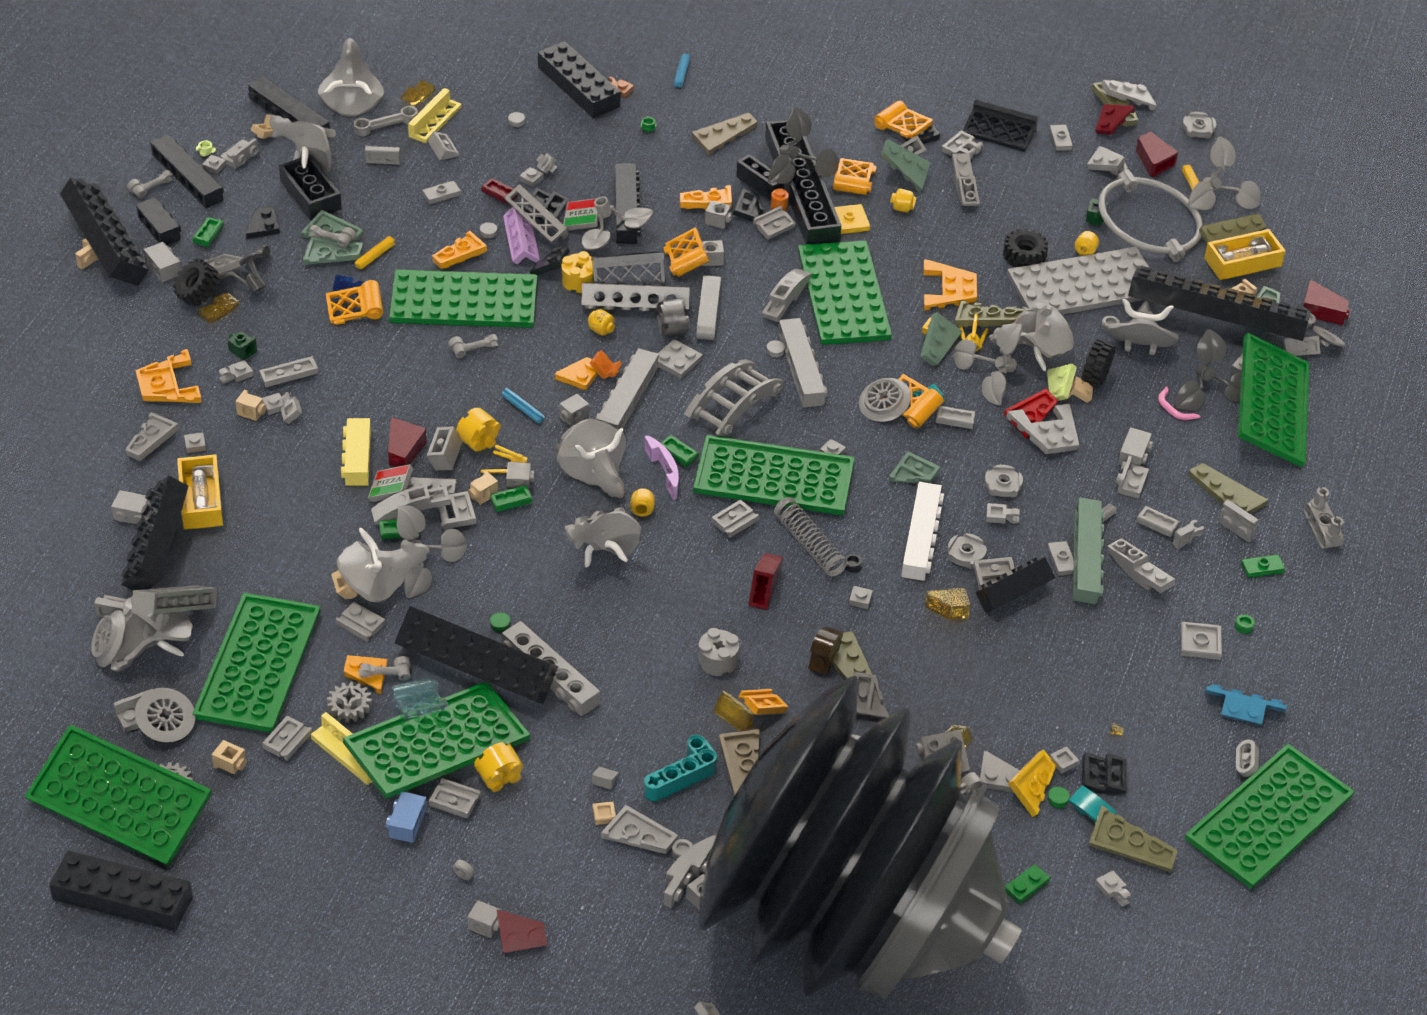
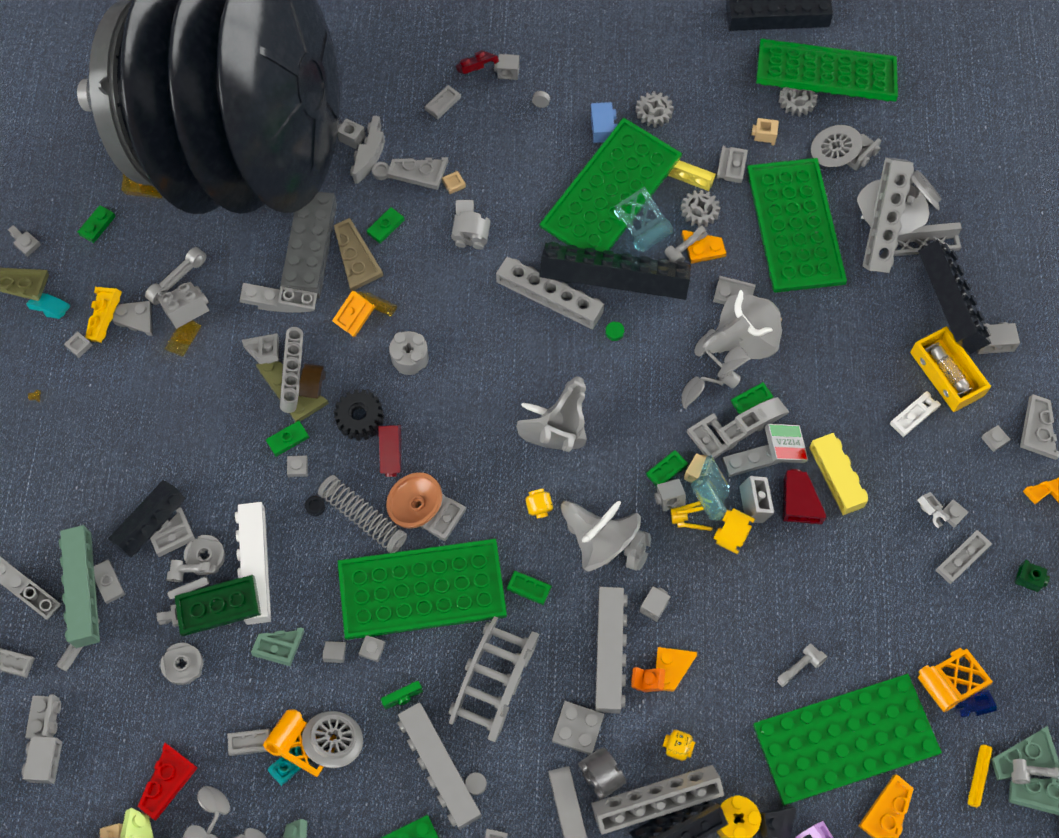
camera: 165 degrees right, 20 degrees up
light grey plate [219,360,253,384] -> none
tan brick [235,389,267,421] -> none
light grey plate [429,778,481,819] -> none
yellow brick [474,742,523,792] -> none
dark azure axle [501,388,545,424] -> none
lavender slope [644,436,679,500] -> none
teal beam [644,734,717,801] -> none
clear yellow slope [925,587,970,620] -> none
light grey wing [1006,404,1079,454] -> none
green tile [1048,787,1069,808] -> none
black slope [1082,752,1127,794] -> none
none -> light grey brick [166,560,215,582]
none -> light grey plate [167,576,210,599]
none -> dark green plate [175,575,261,636]
none -> green plate [266,421,309,457]
none -> light grey beam [280,327,303,413]
none -> light grey slope [322,641,346,663]
none -> black tyre [334,389,384,441]
none -> green plate [367,207,404,244]
none -> green plate [381,681,423,710]
none -> nougat dish [386,473,442,528]
none -> light grey plate [425,85,461,119]
none -> light grey brick [451,212,491,250]
none -> light grey gear [635,91,674,128]
none -> clear light blue piece [691,455,729,521]
none -> white plate [890,391,941,437]

